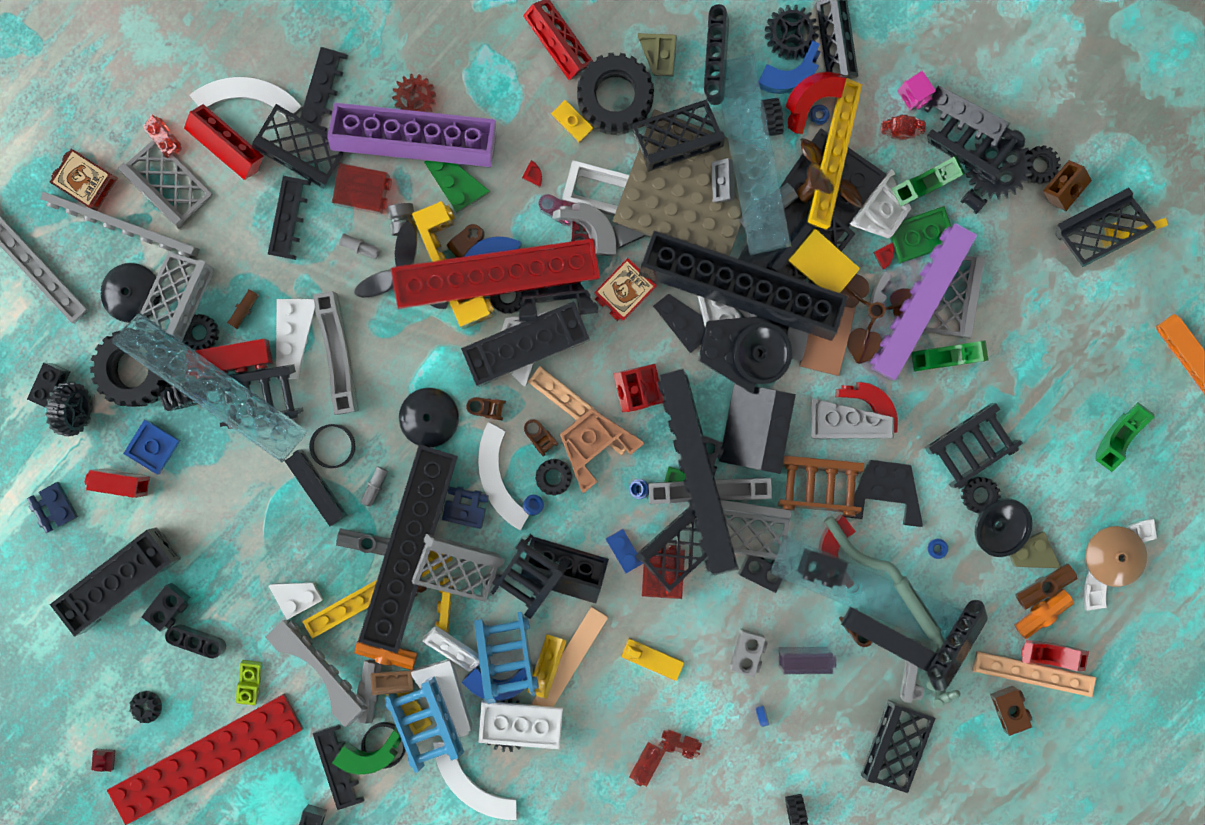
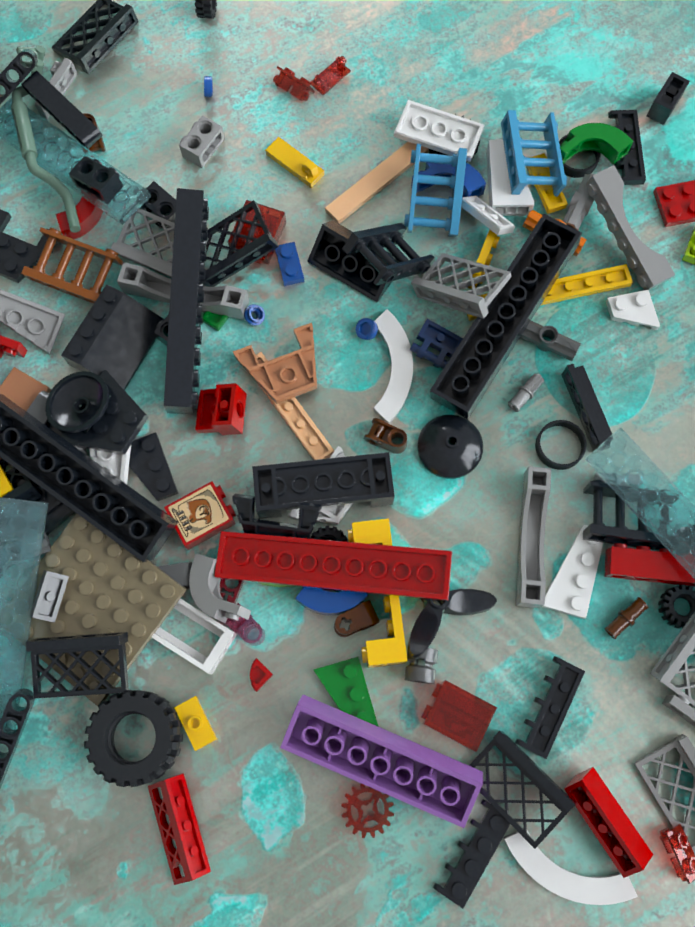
camera: 165 degrees left, 15 degrees down
light grey axle [339,233,380,259] -> none
medium nougat plate [370,670,413,695] -> none
white tile [433,741,517,820] -> none
reddish brown piece [524,419,559,457] -> none
yellow plate [527,634,567,699] -> none
black tyre [535,459,572,496] -> none
olive wing [638,33,677,77] -> none
clear purple brick [779,647,836,674] -> none

